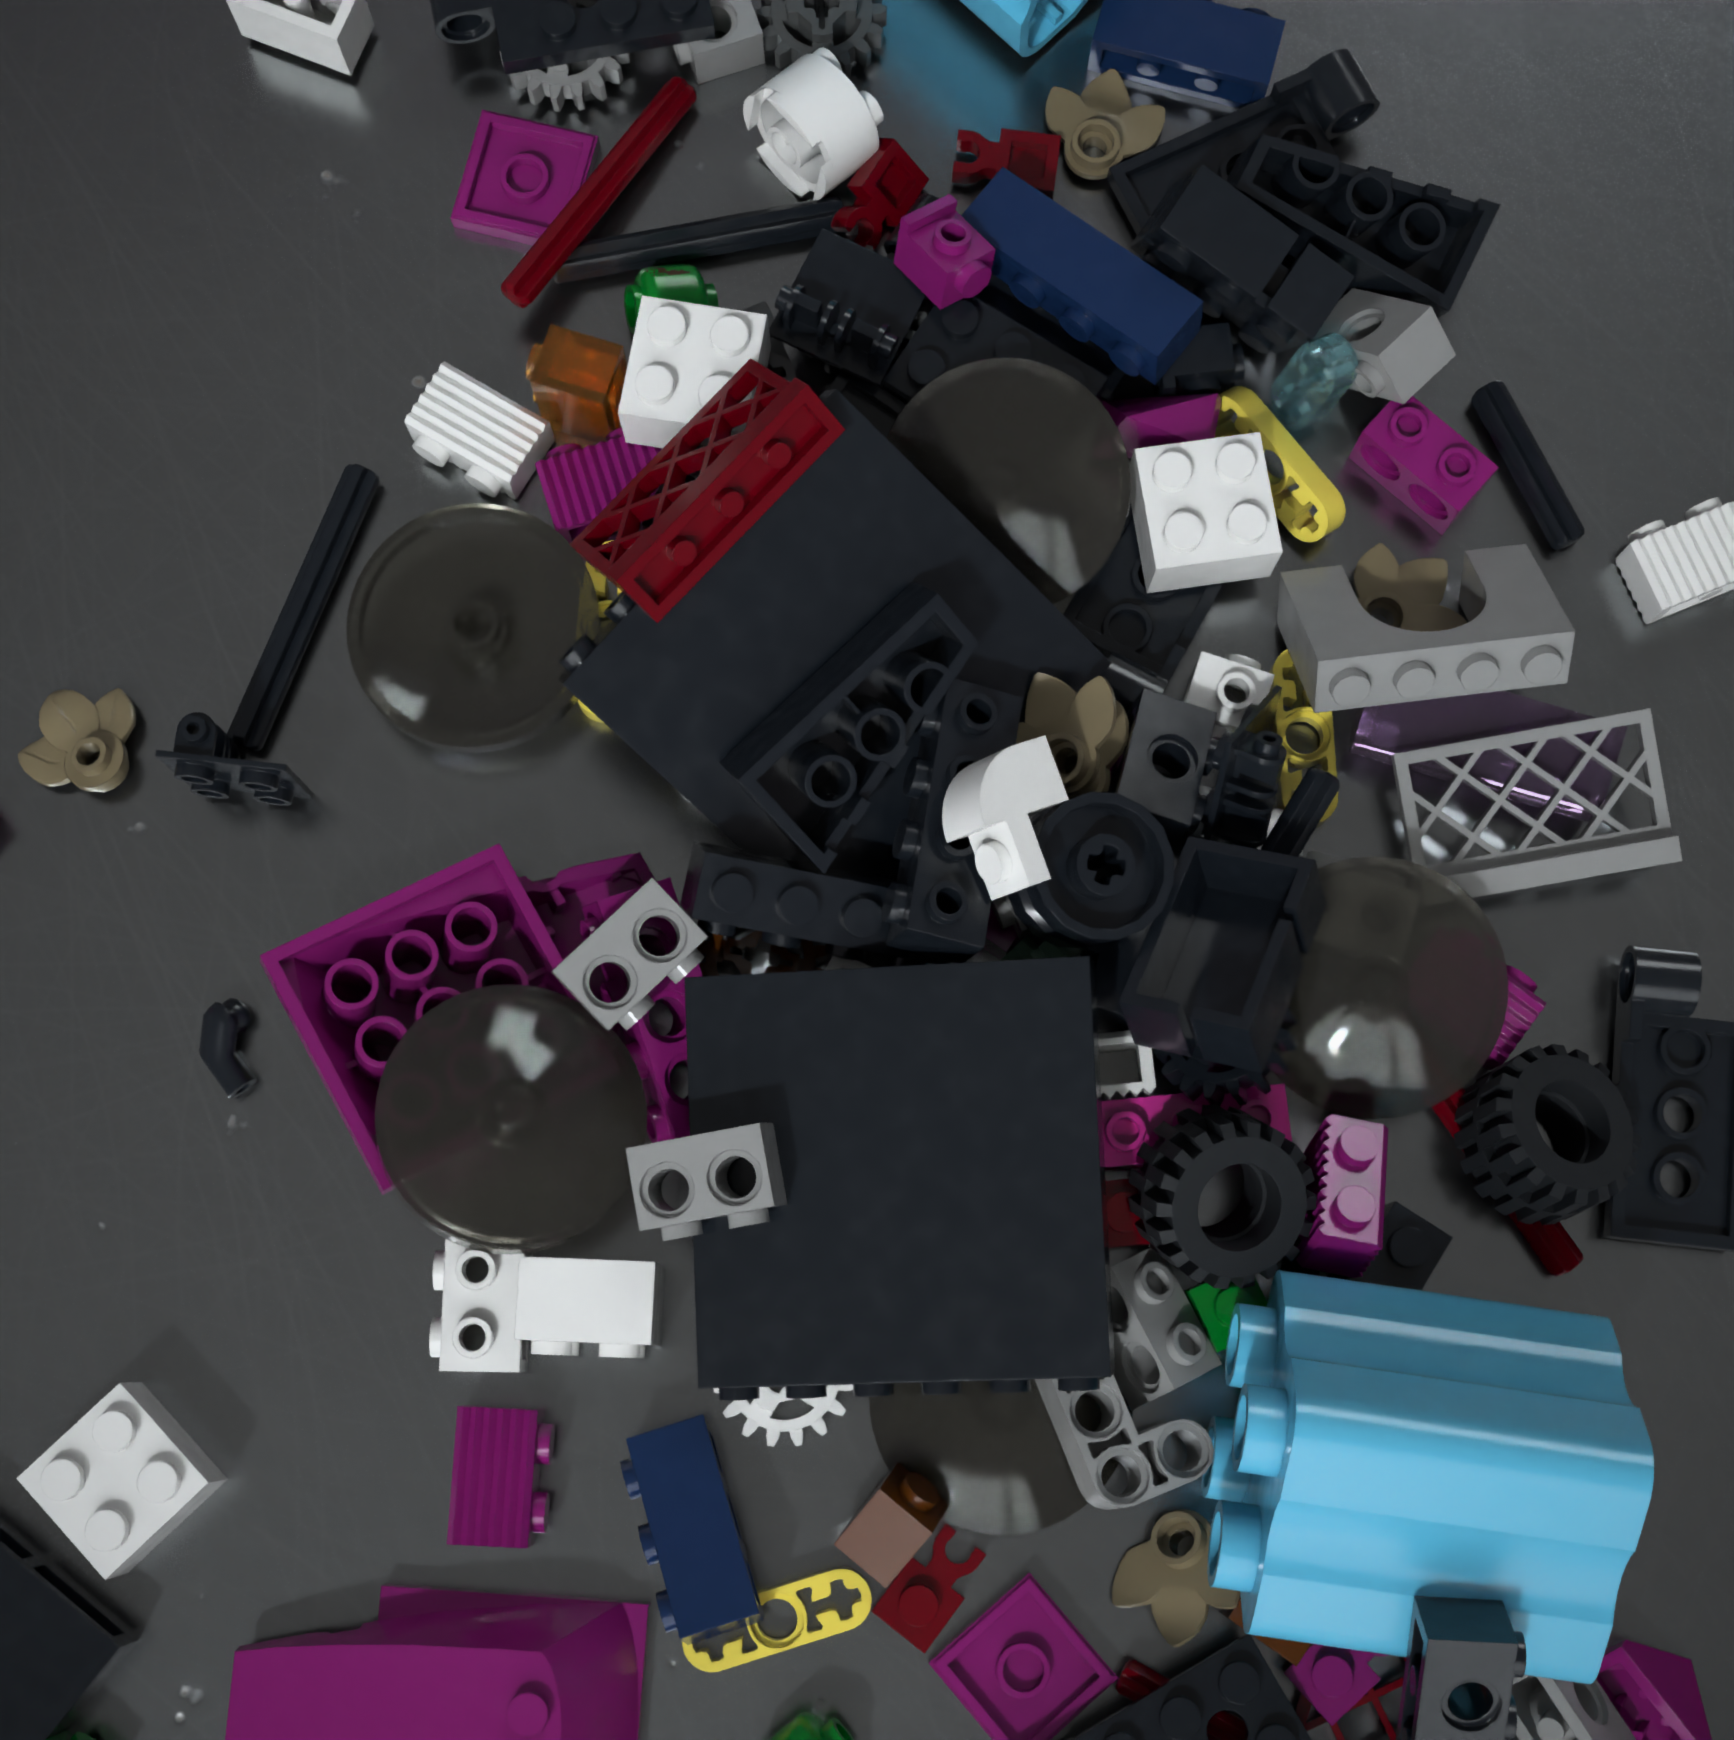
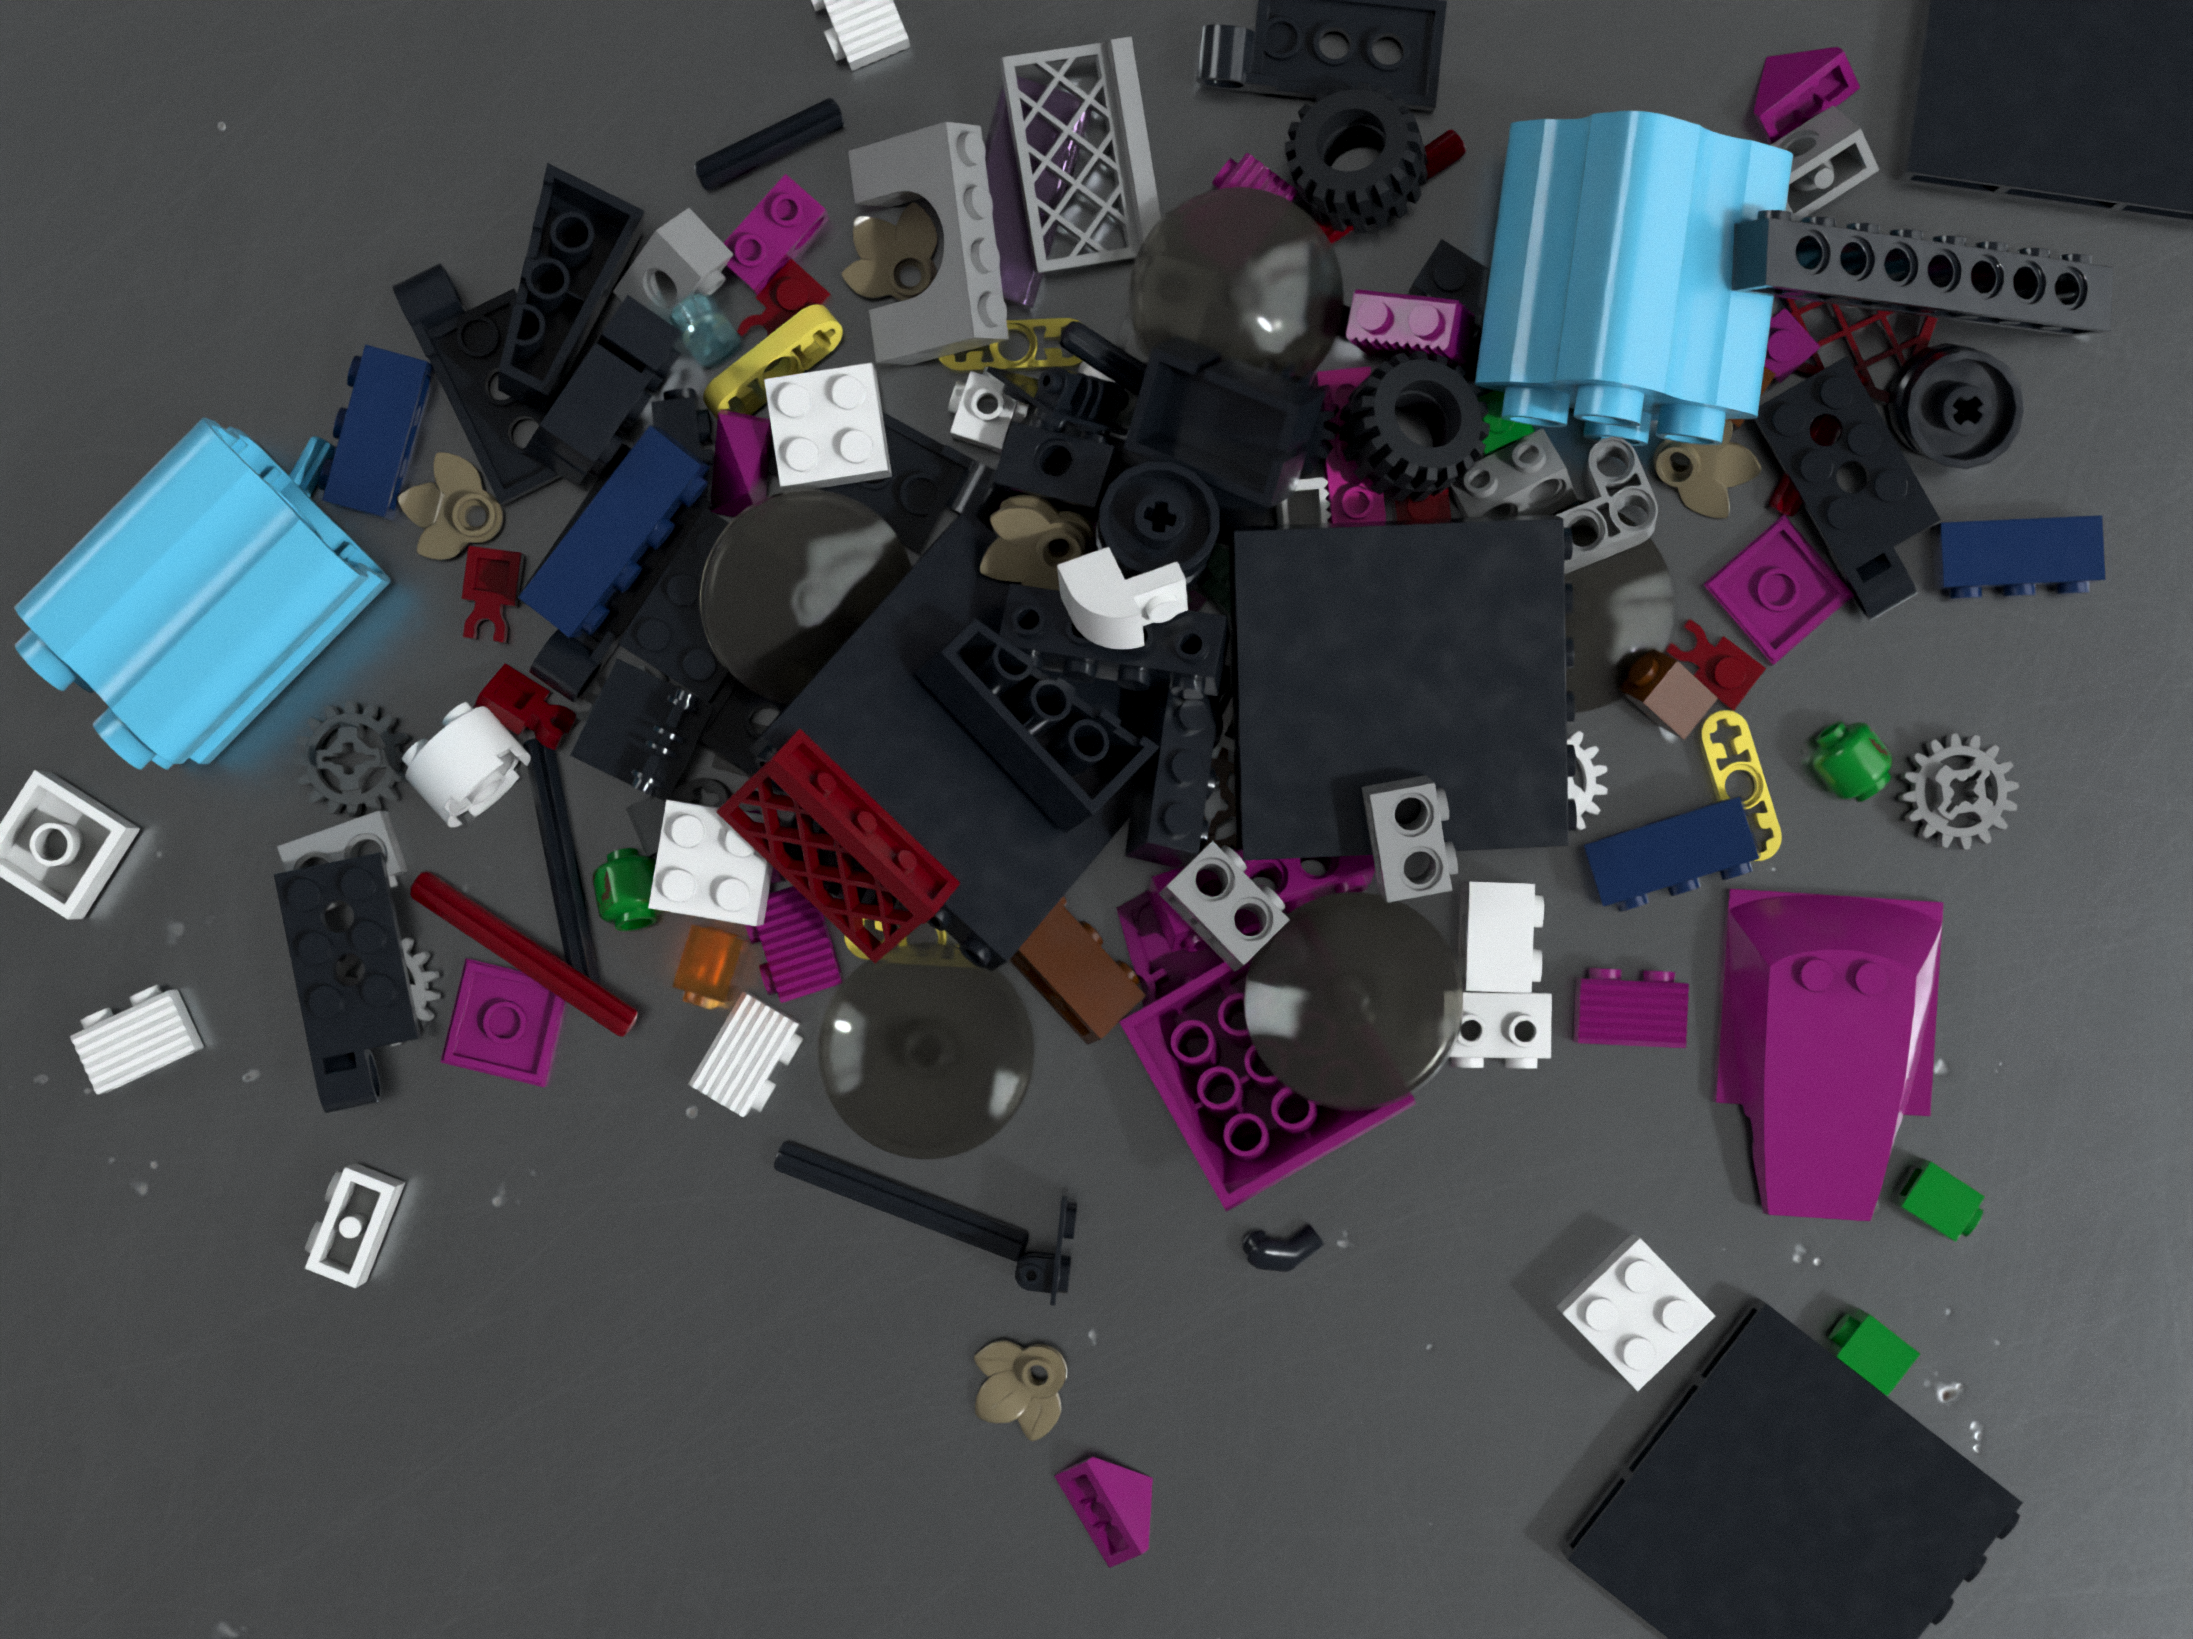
camera: 90 degrees left, 10 degrees up
magenta brick [893,194,996,310] -> none
none -> dark red plate [737,258,832,339]
none -> reddish brown brick [1009,896,1146,1045]

